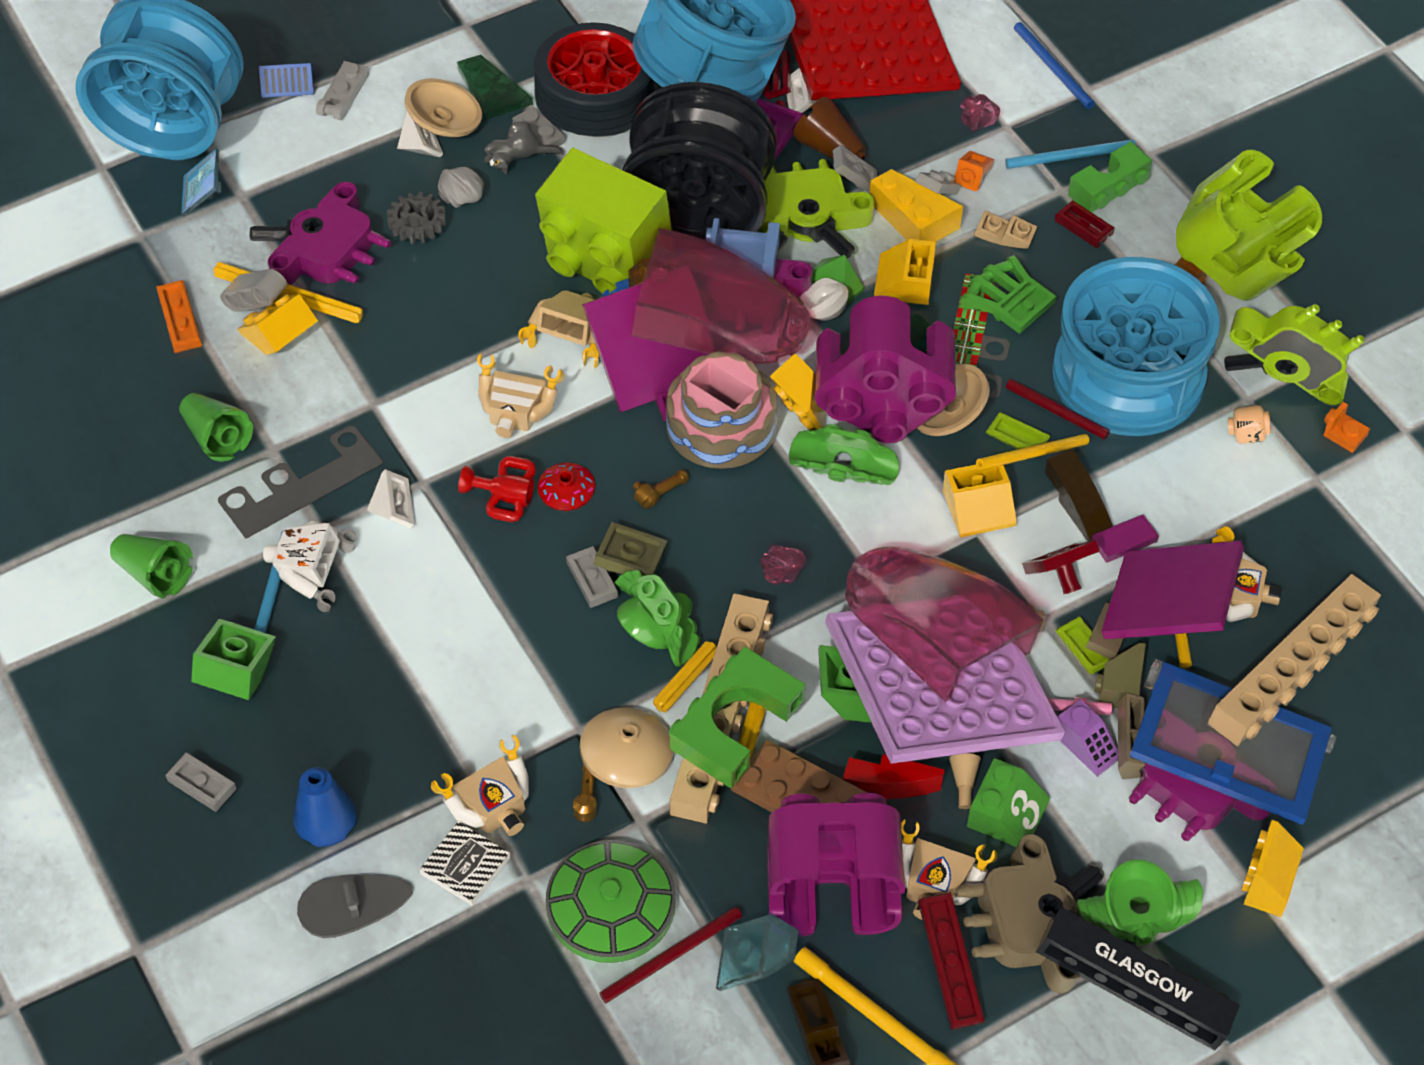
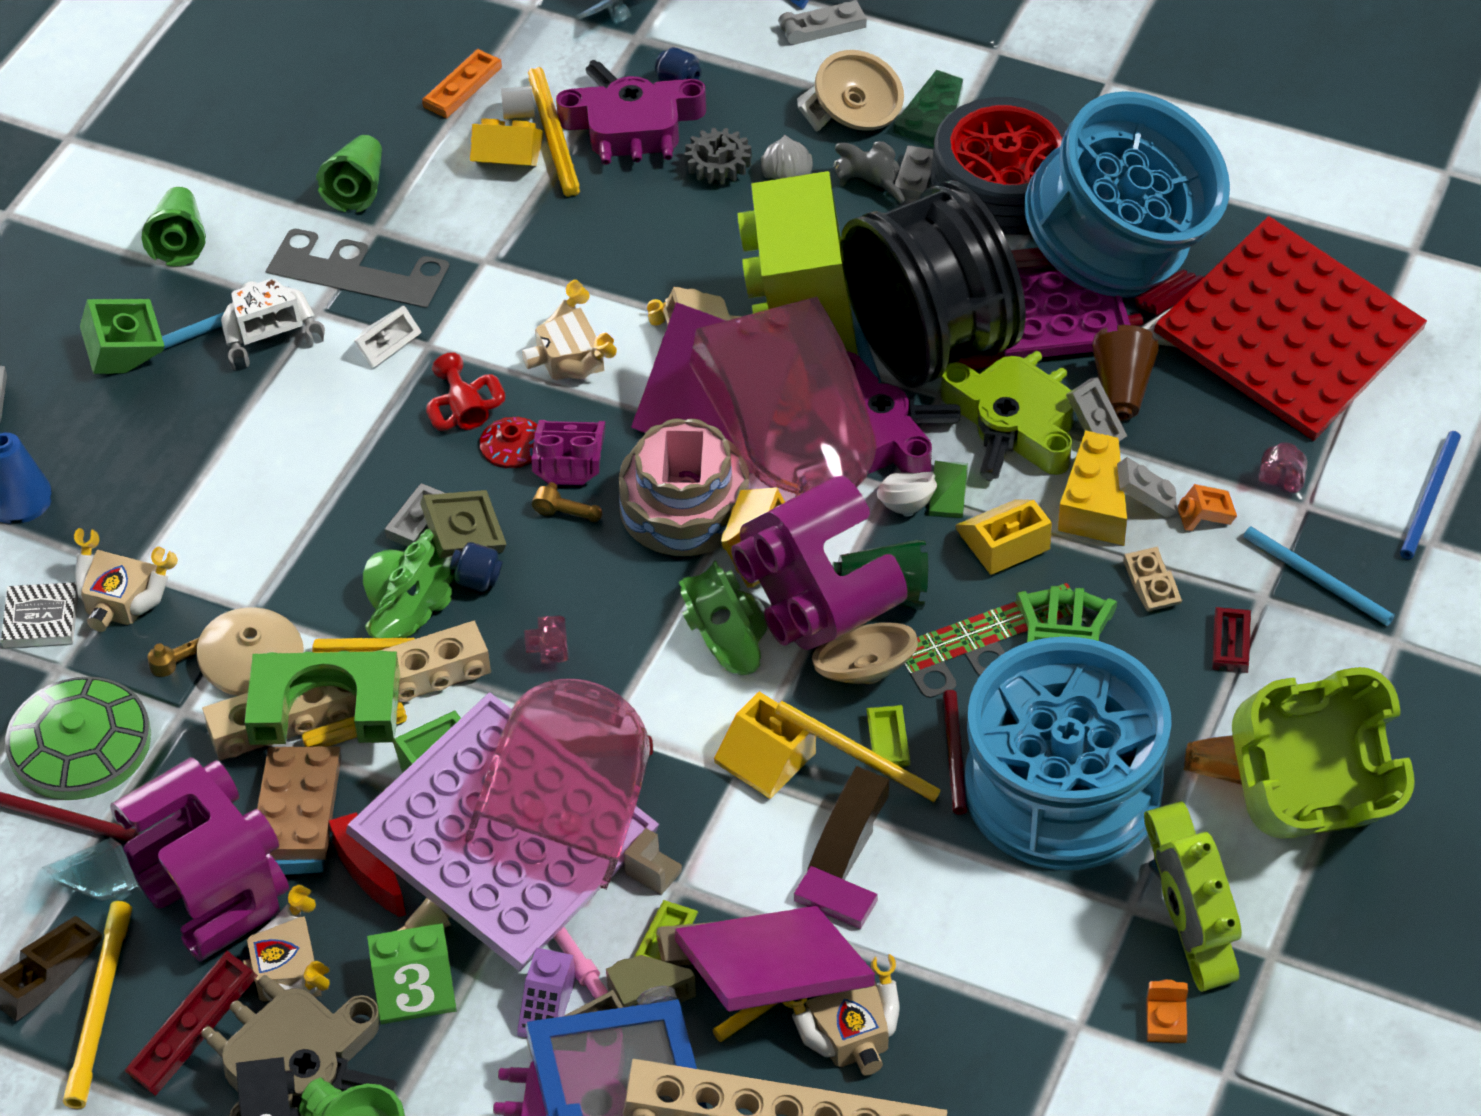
camera: 55 degrees right, 5 degrees down
medium blue panel [702,218,780,283] -> none
dark red tile [1022,540,1100,595] -> none
bright green arch [1068,141,1152,212] -> none
light nougat head [1228,405,1271,444] -> none
none -> dark blue head [449,542,503,592]
none -> magenta slope [532,420,605,485]
none -> dark blue head [655,47,702,82]

